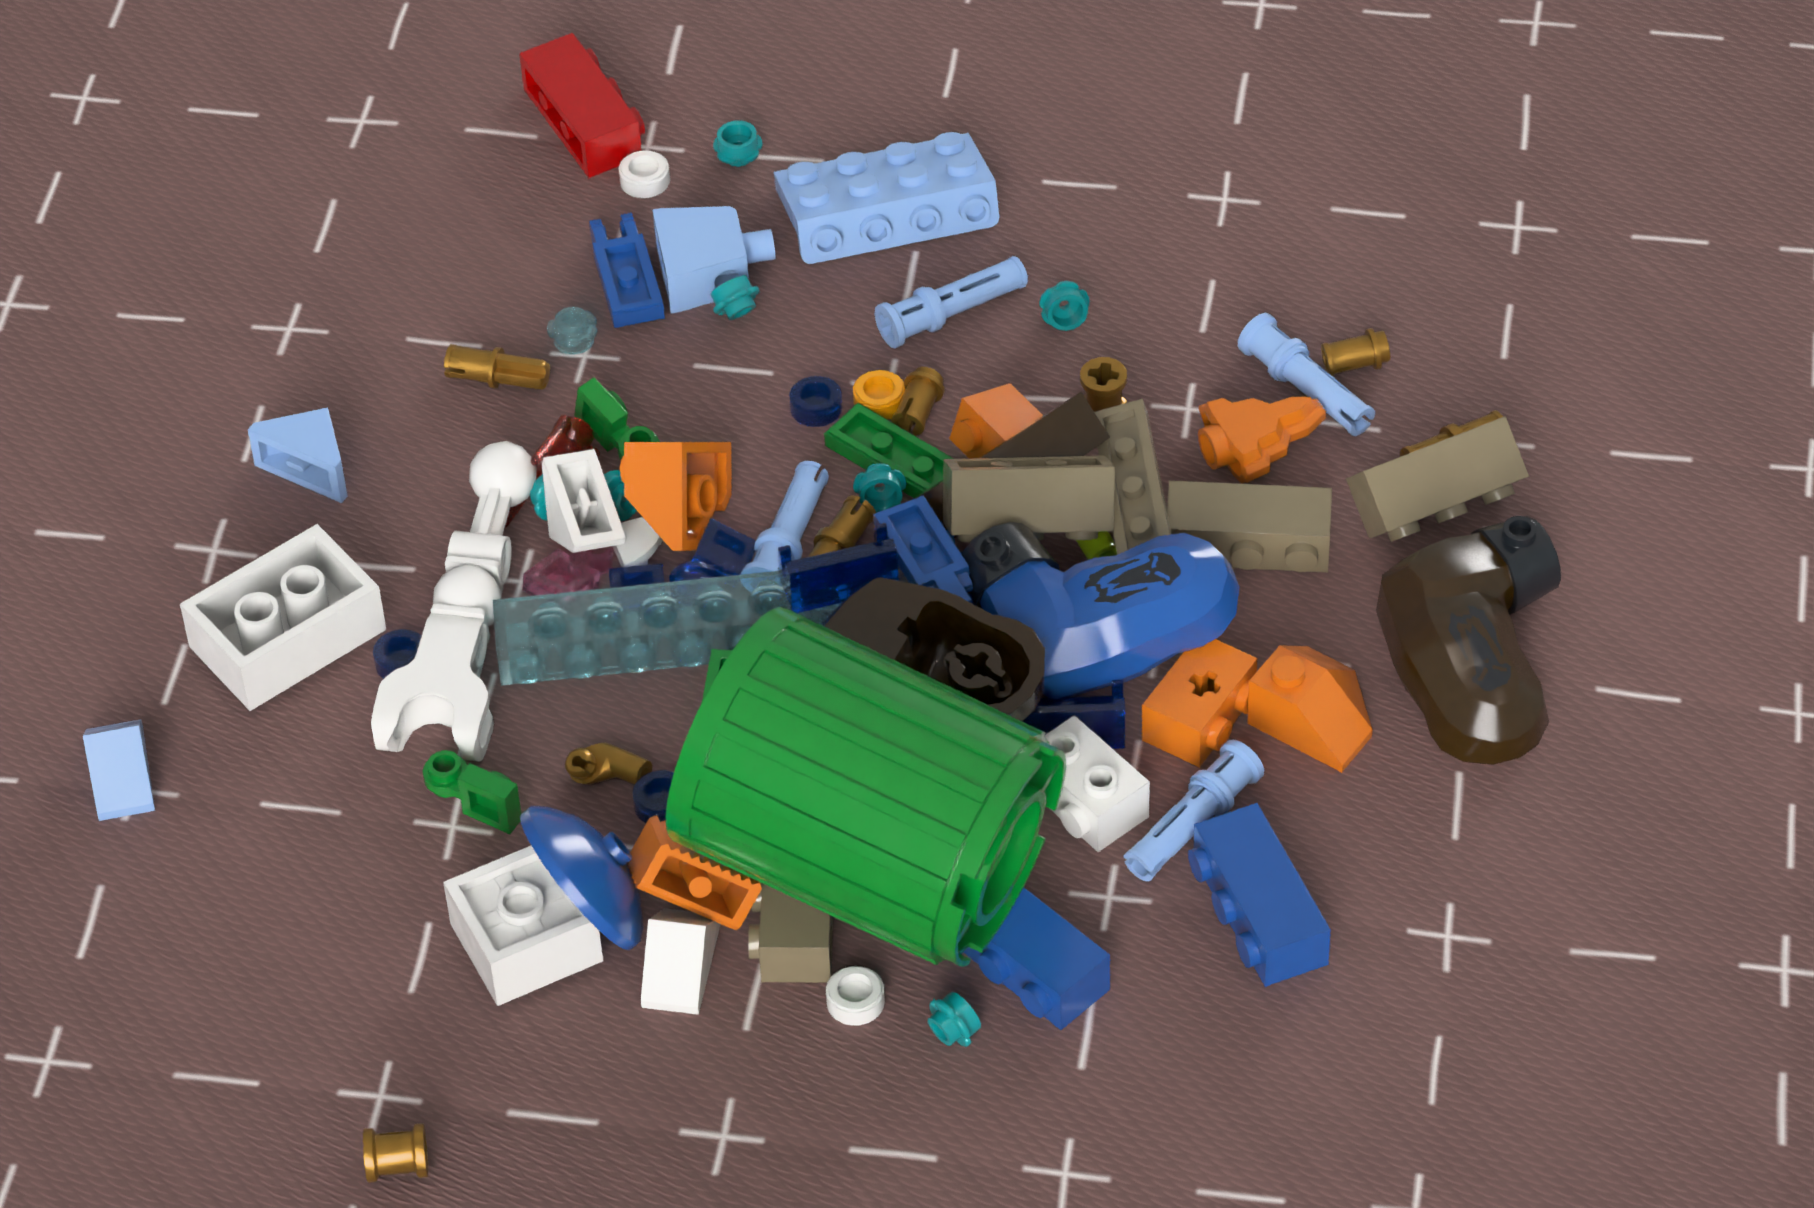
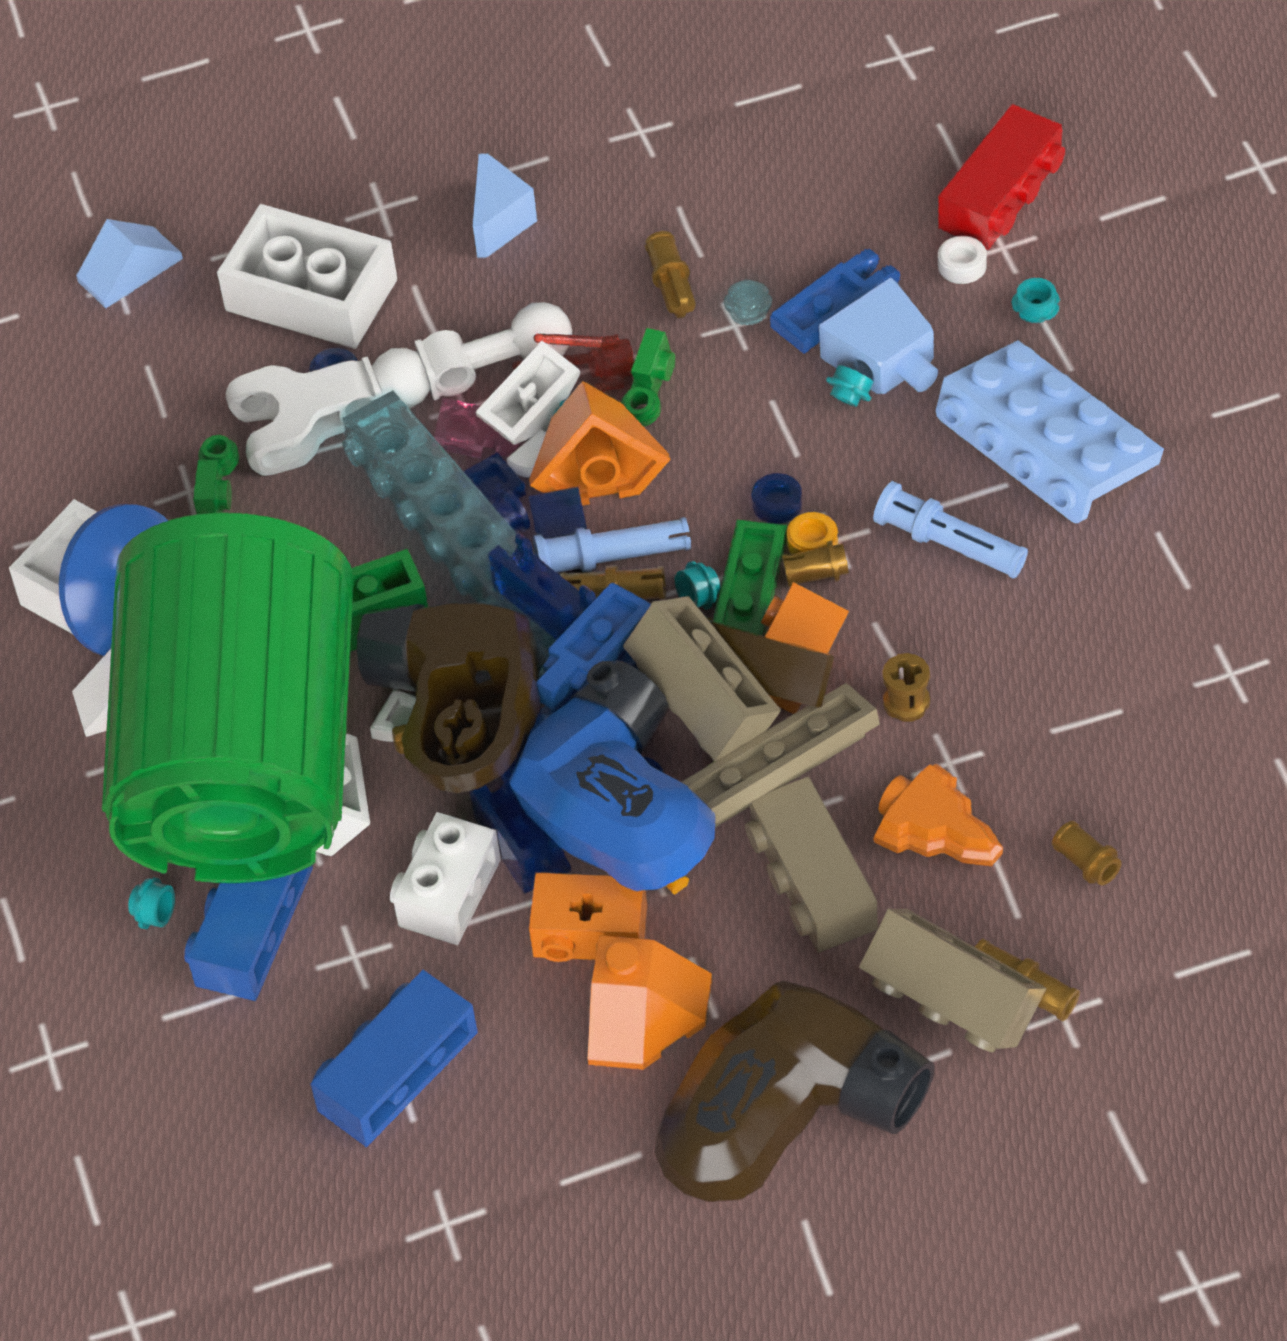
camera: 65 degrees right, 5 degrees up
teal plate [1039,281,1090,331] -> none
light blue pin [1124,739,1264,881] -> none
light blue pin [1237,313,1375,436] -> none

